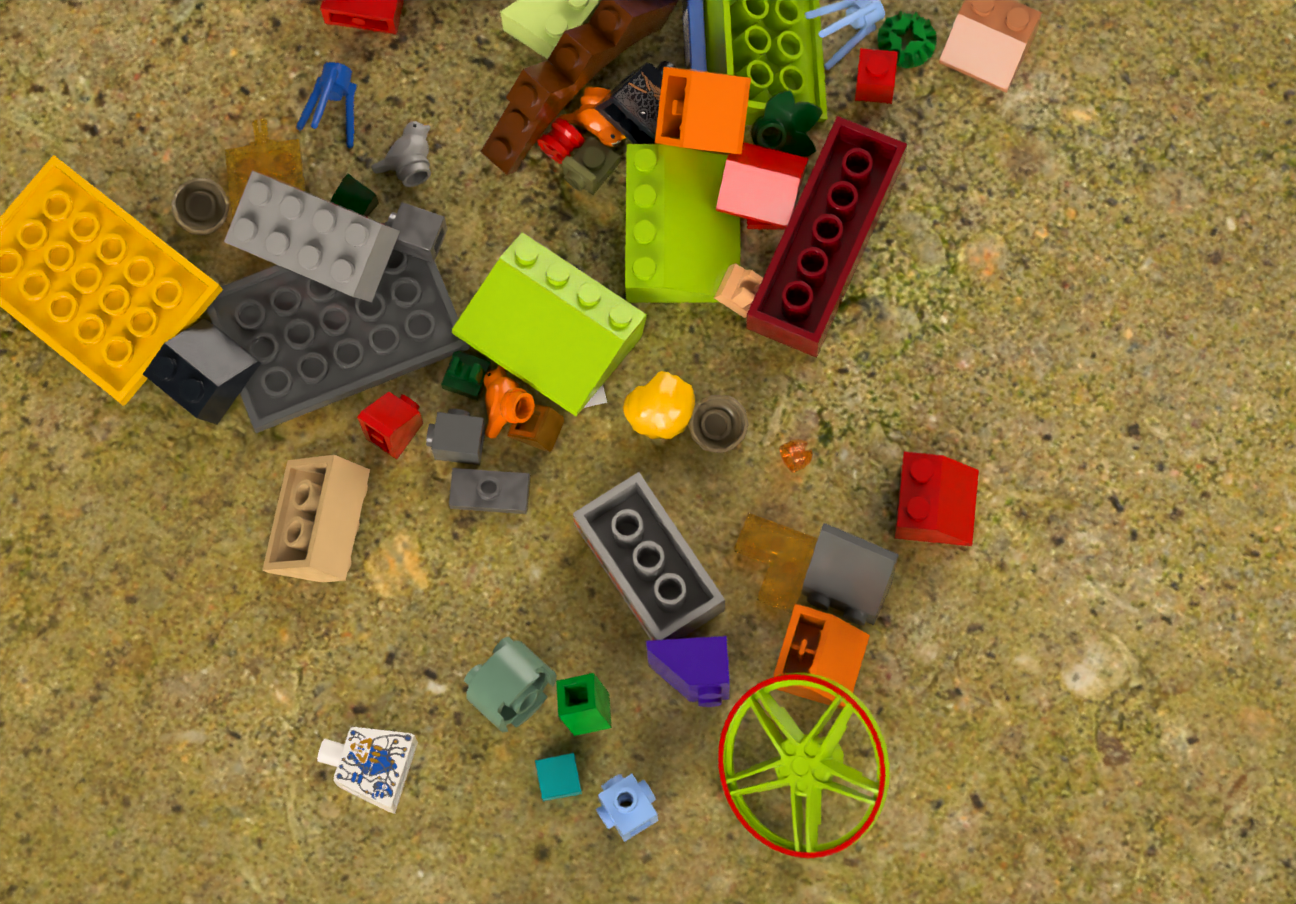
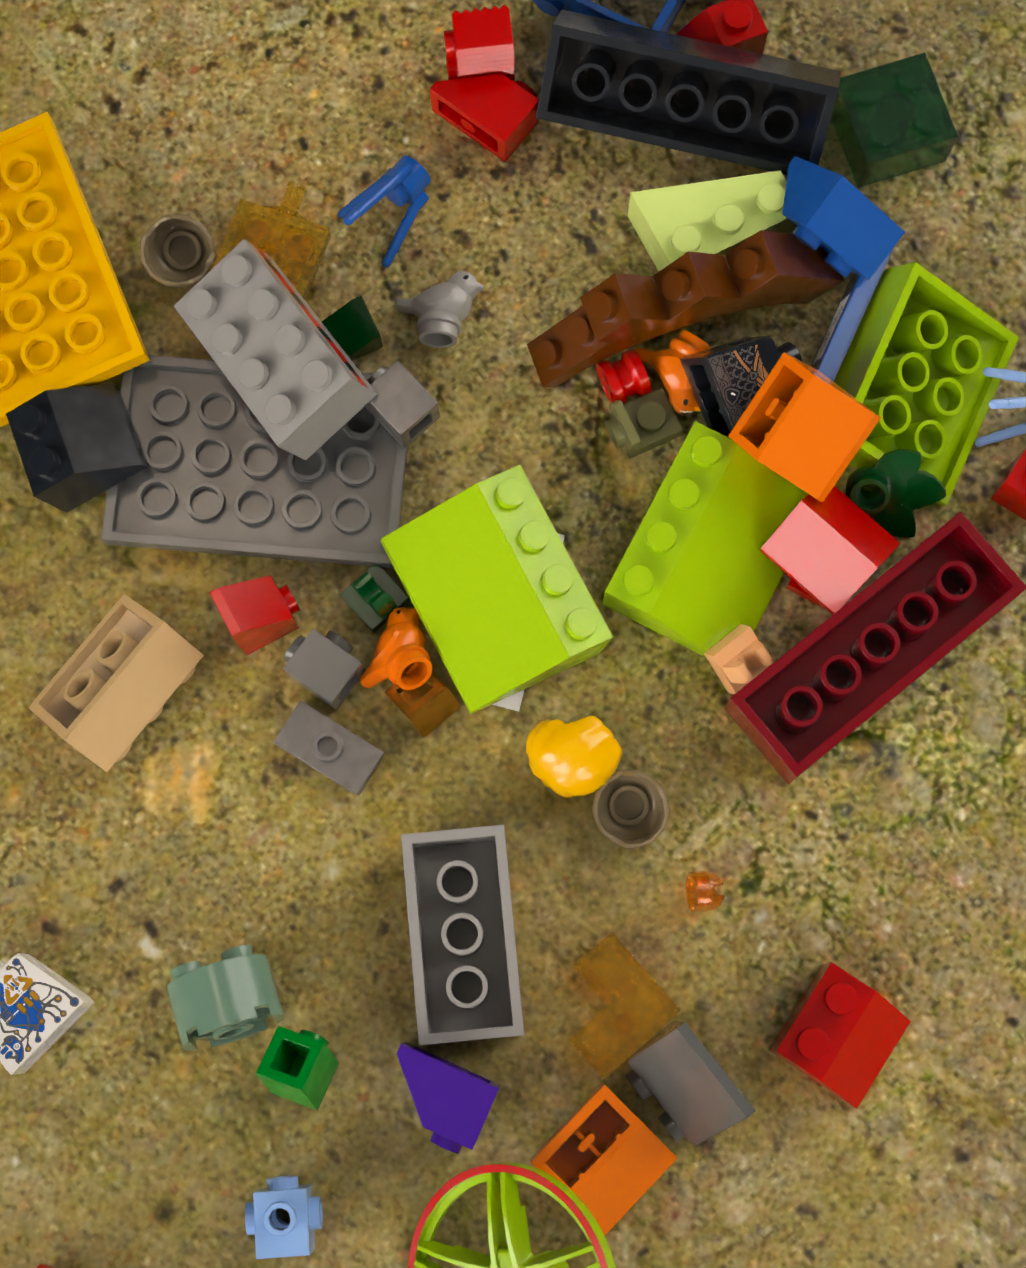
camera: 25 degrees right, 5 degrees up
teal tile [535,753,582,802] -> none

